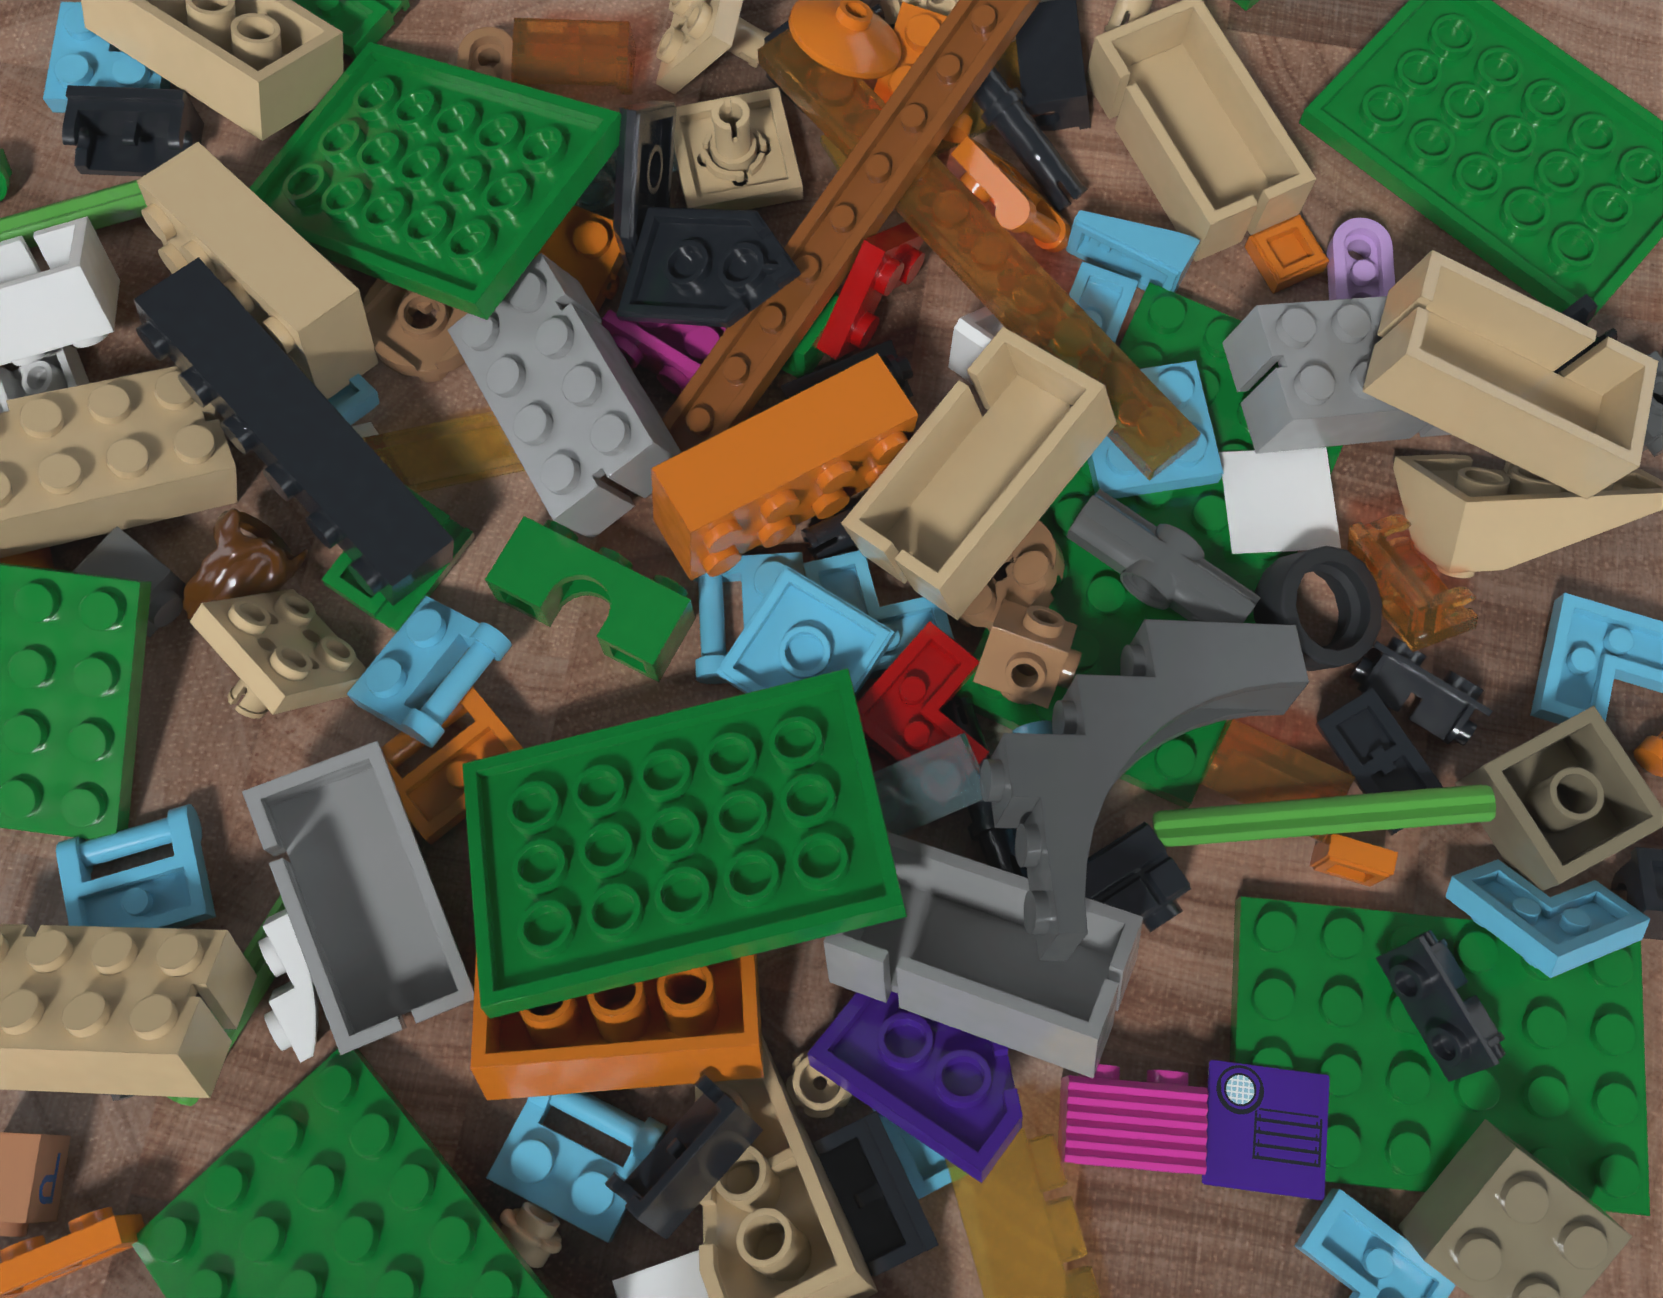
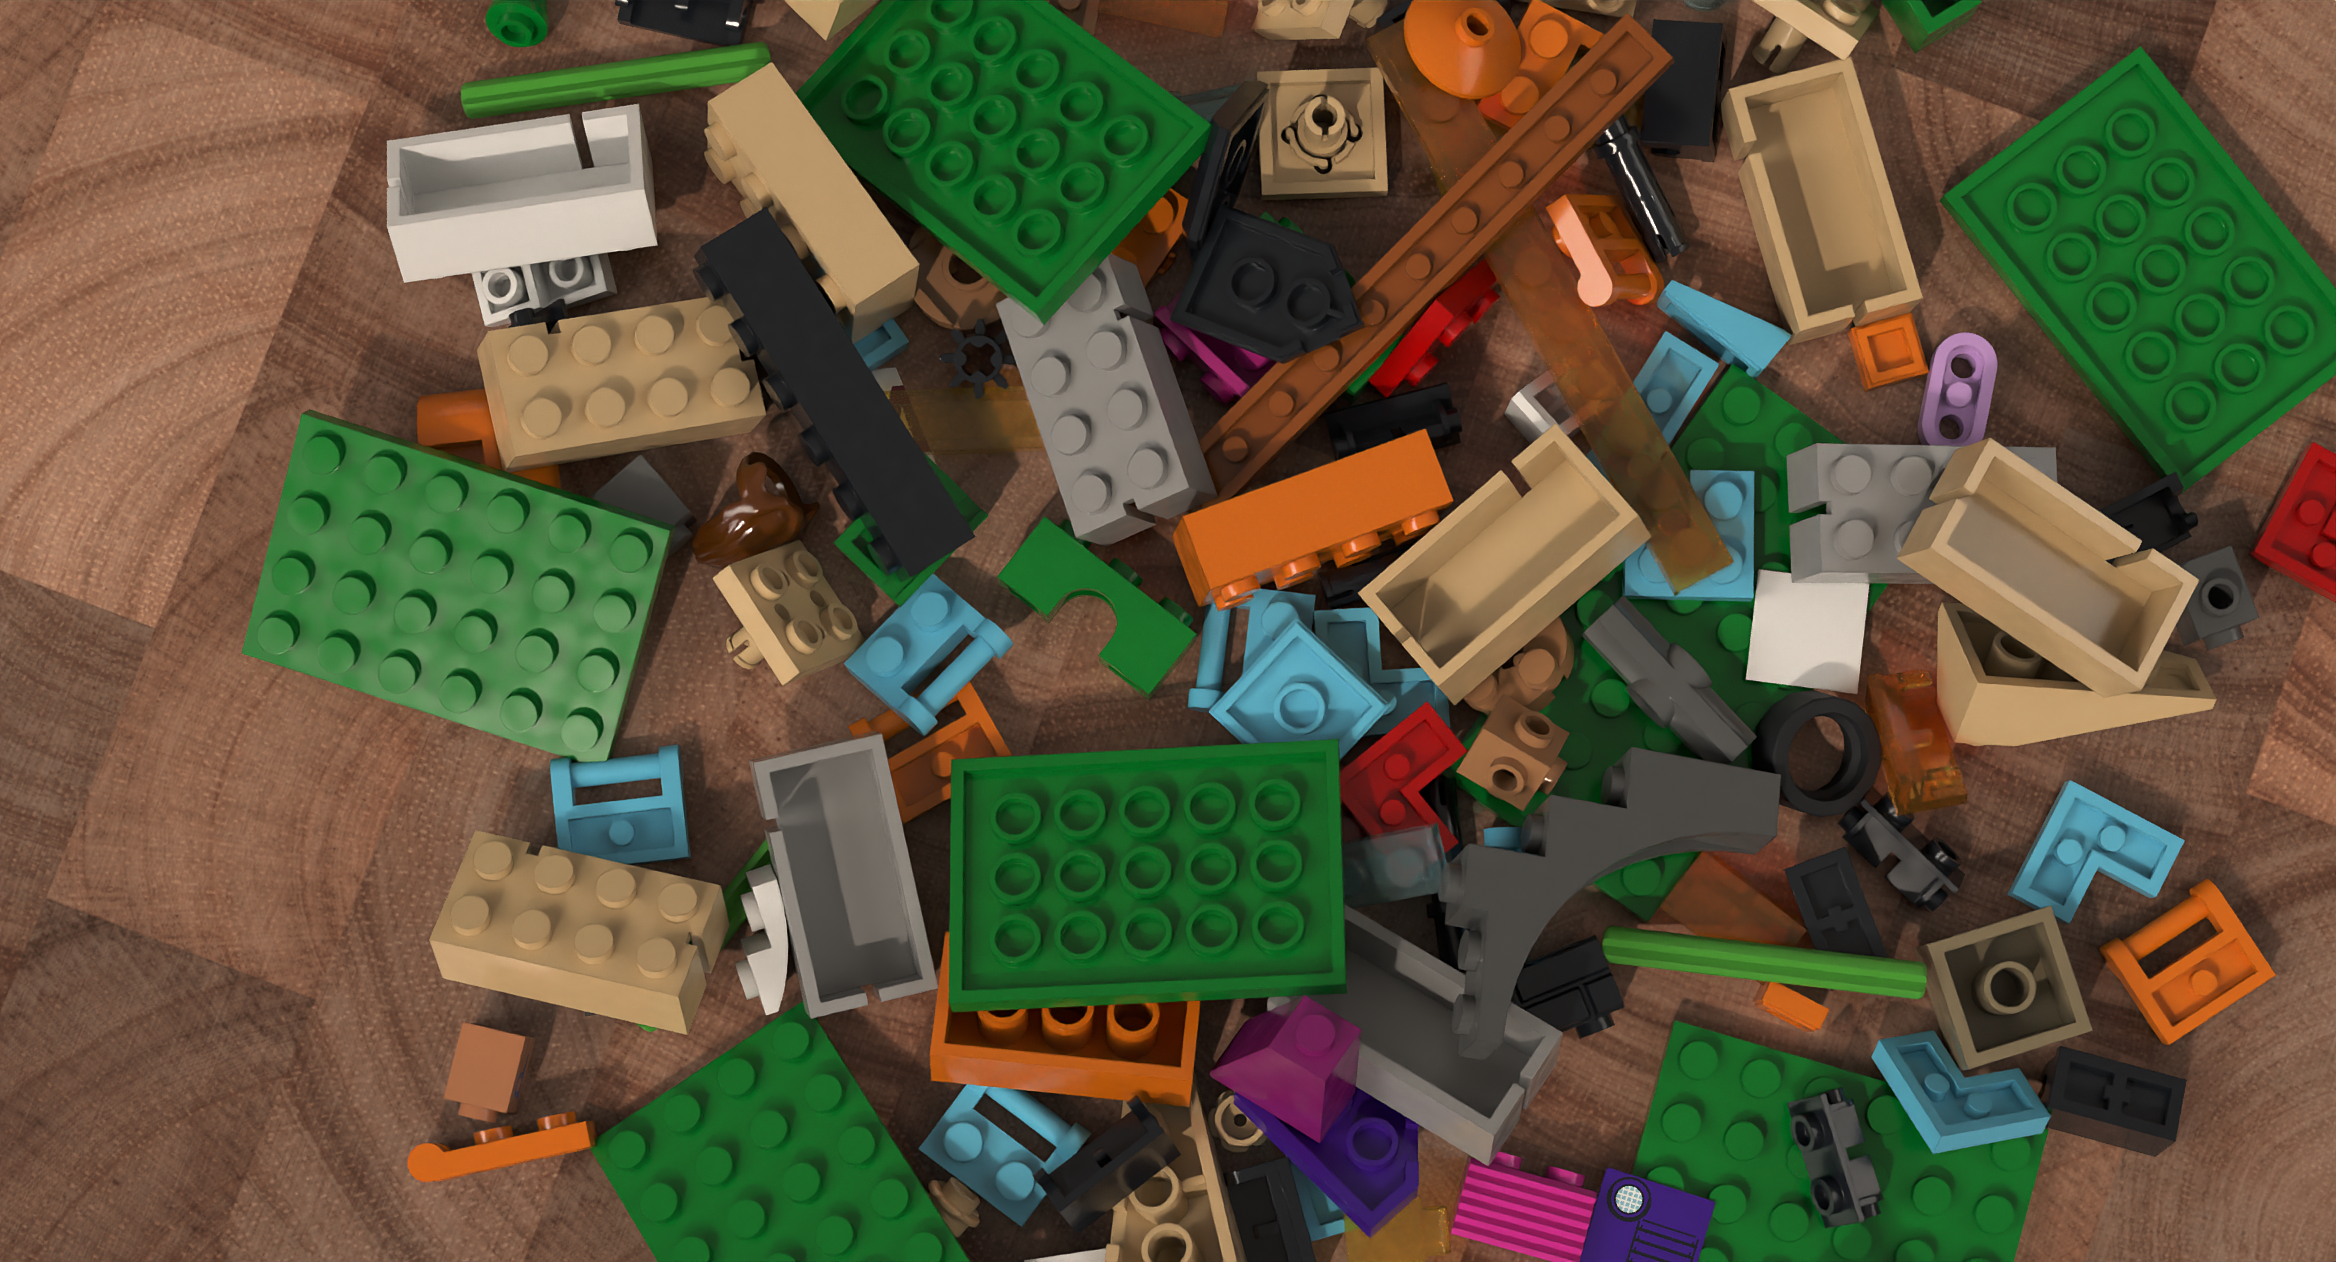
camera: 10 degrees right, 10 degrees up
none -> black gear [940,319,1016,399]
none -> magenta slope [1210,995,1362,1143]

